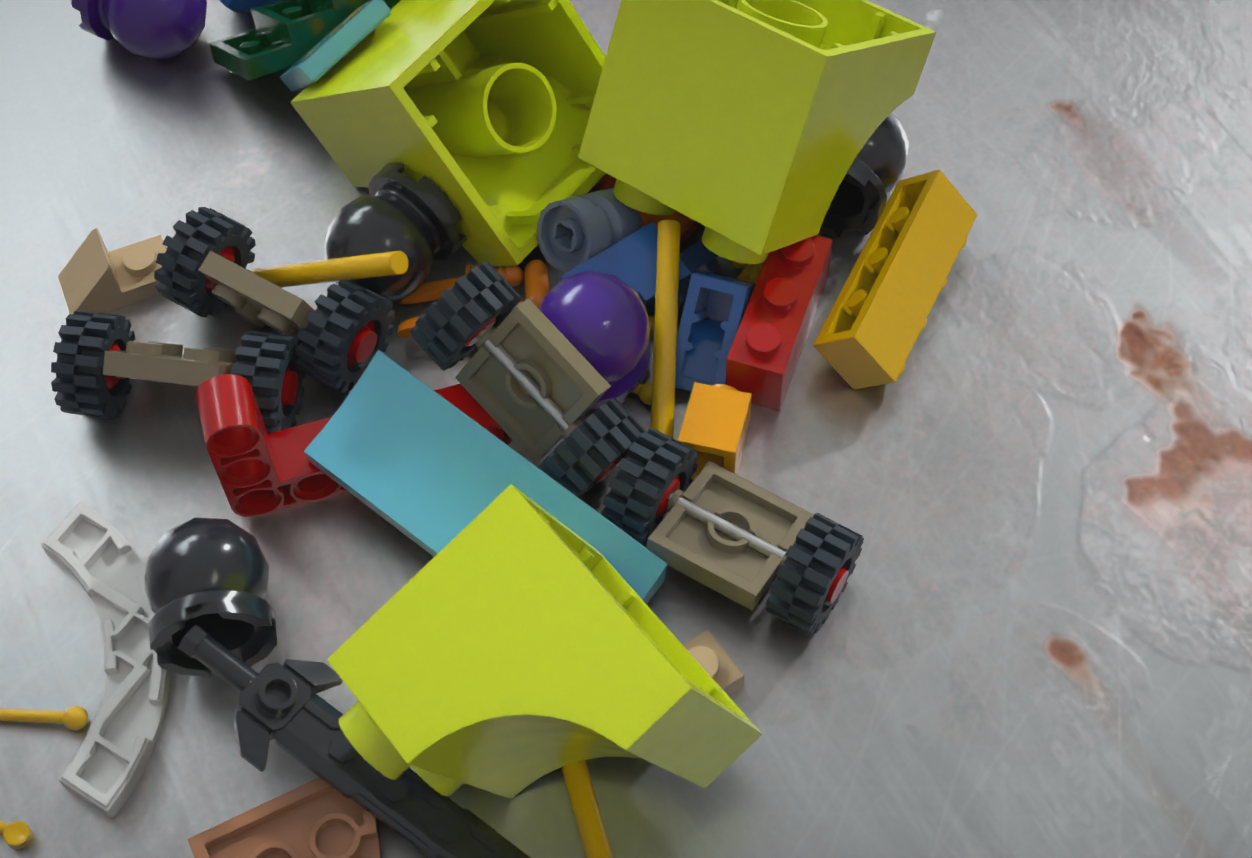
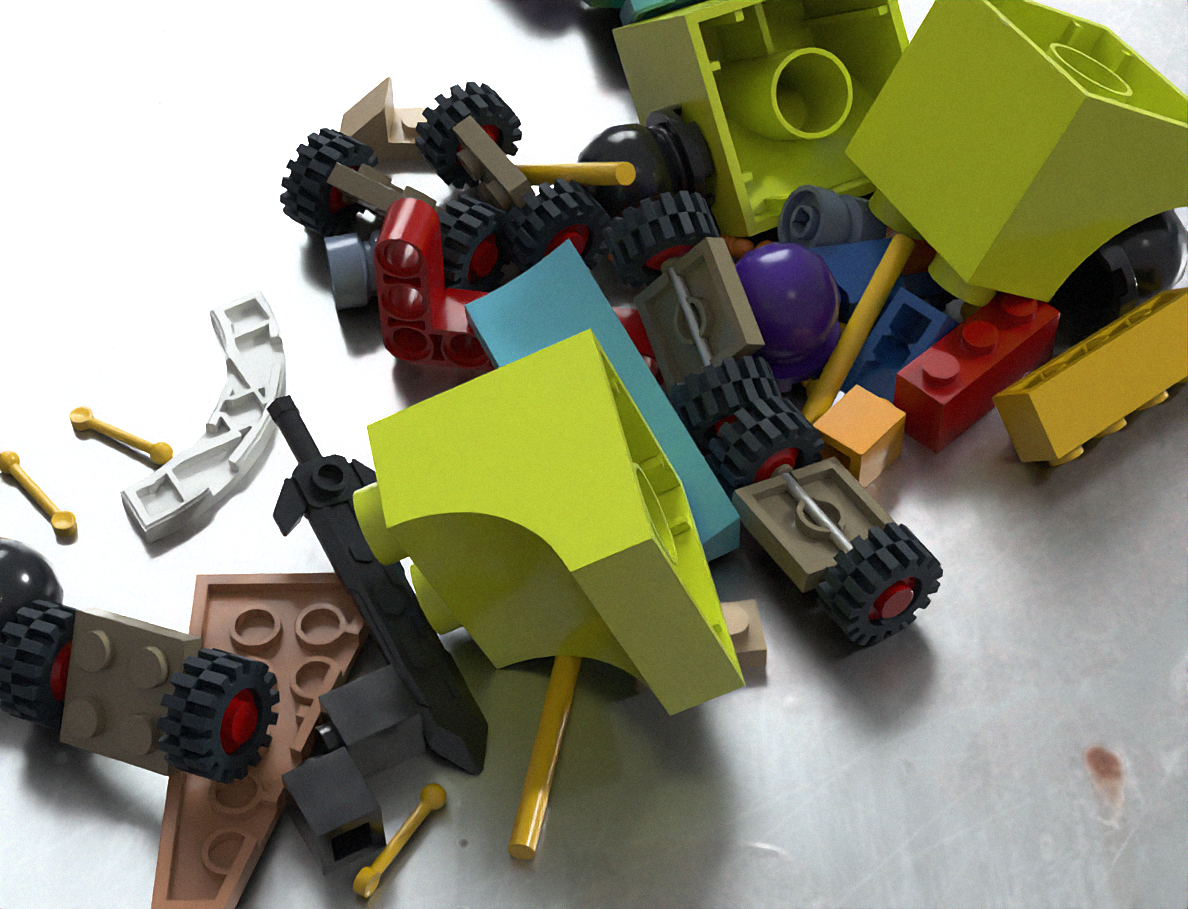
camera: 25 degrees right, 10 degrees down
black tile [144,517,277,677] -> none
none -> sand blue wheel [324,229,381,311]

